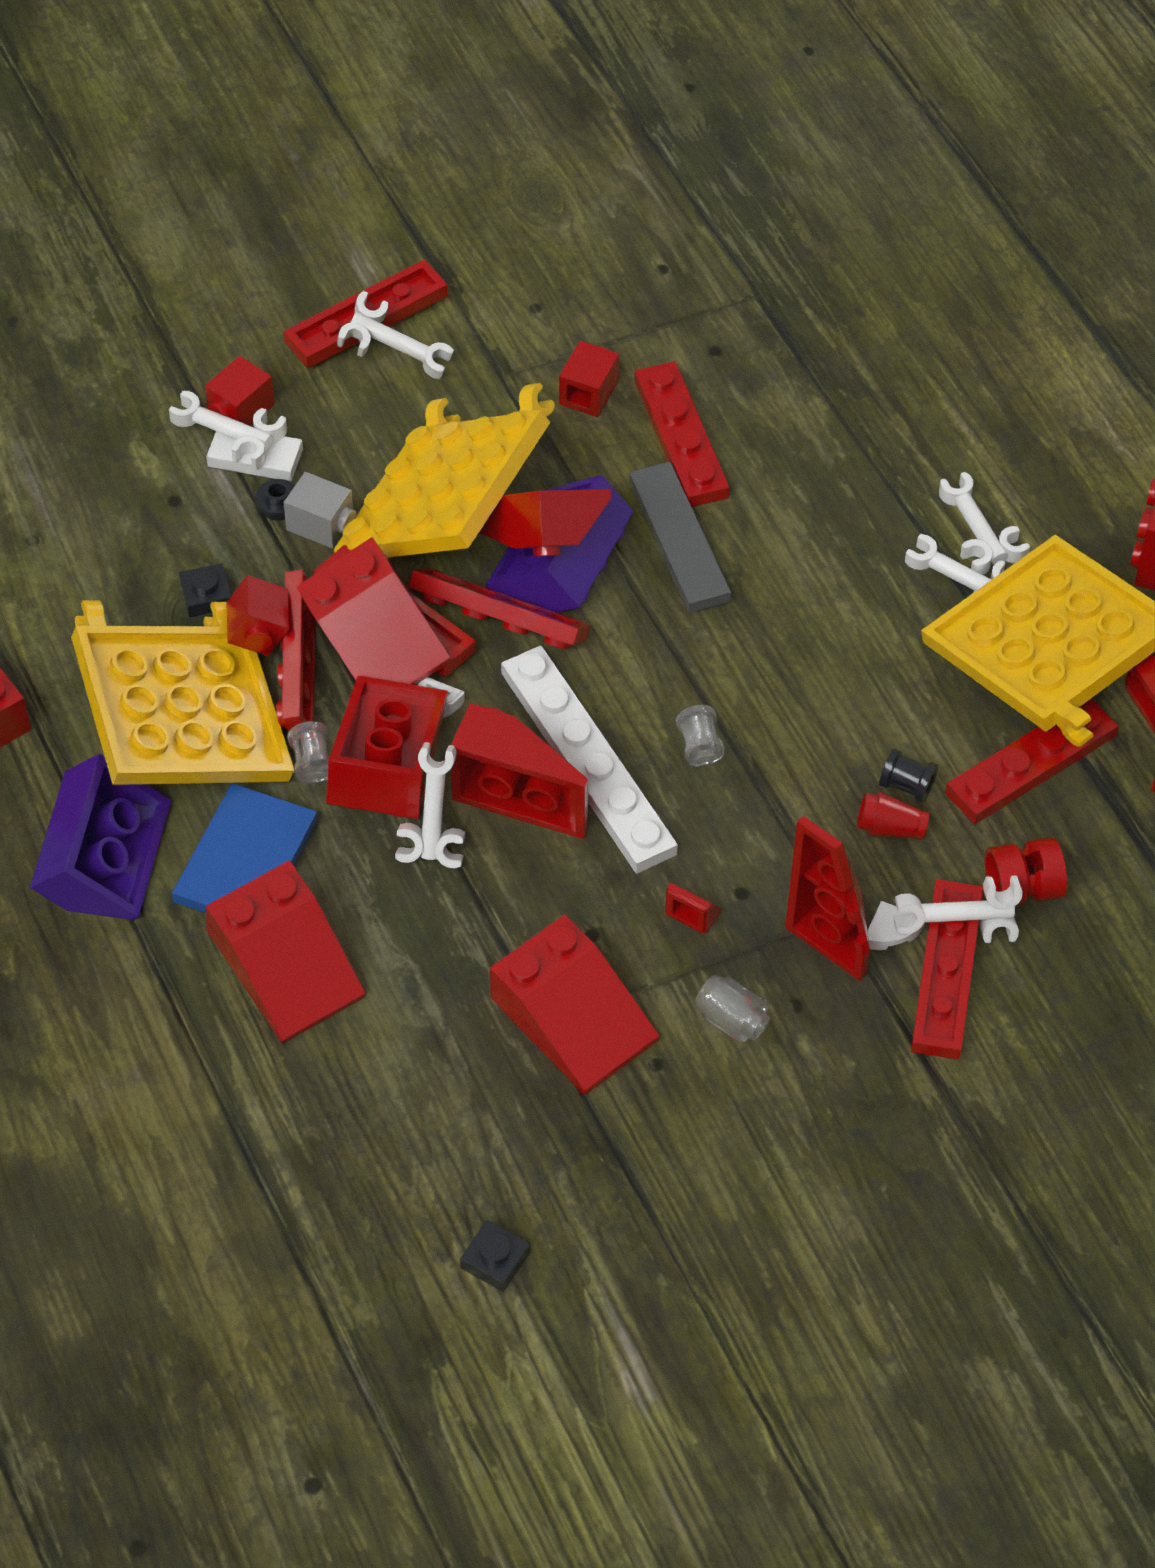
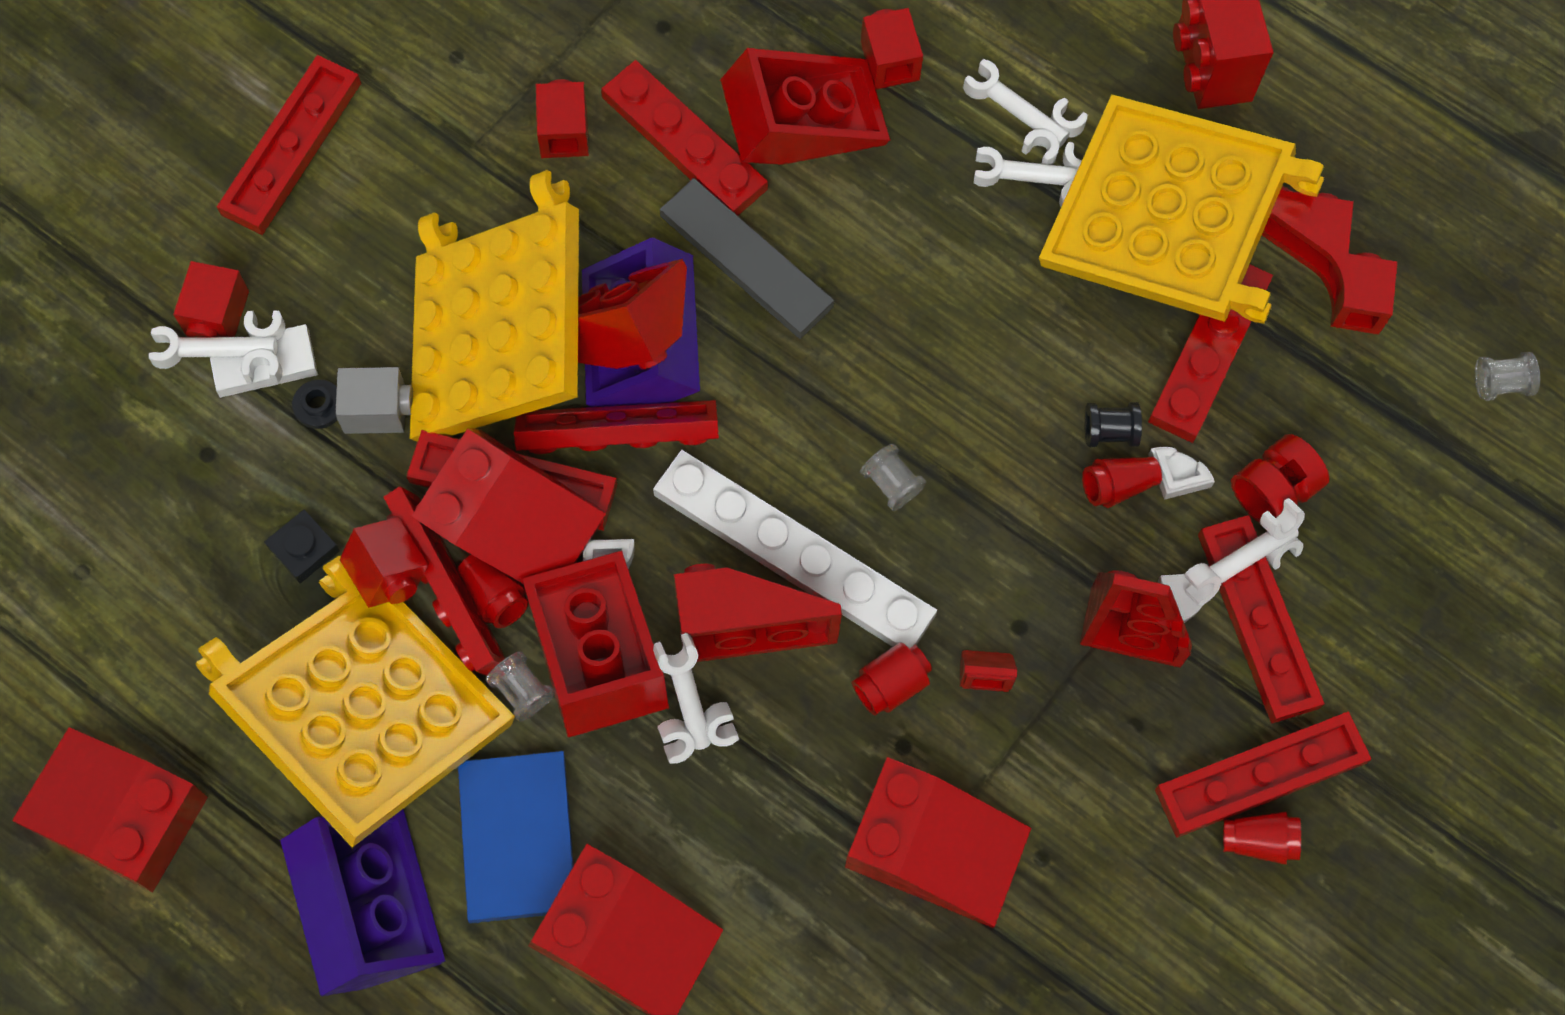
camera: 30 degrees left, 15 degrees up
white bar [337,291,454,379] -> none
clear brick [695,974,770,1043] -> none
none -> red cone [457,555,528,628]
none -> red slope [720,48,890,165]
none -> red brick [851,642,932,716]
none -> red brick [860,8,923,89]
none -> white tile [1148,447,1215,500]
none -> red plate [1155,711,1372,838]
none -> red cone [1223,811,1301,865]

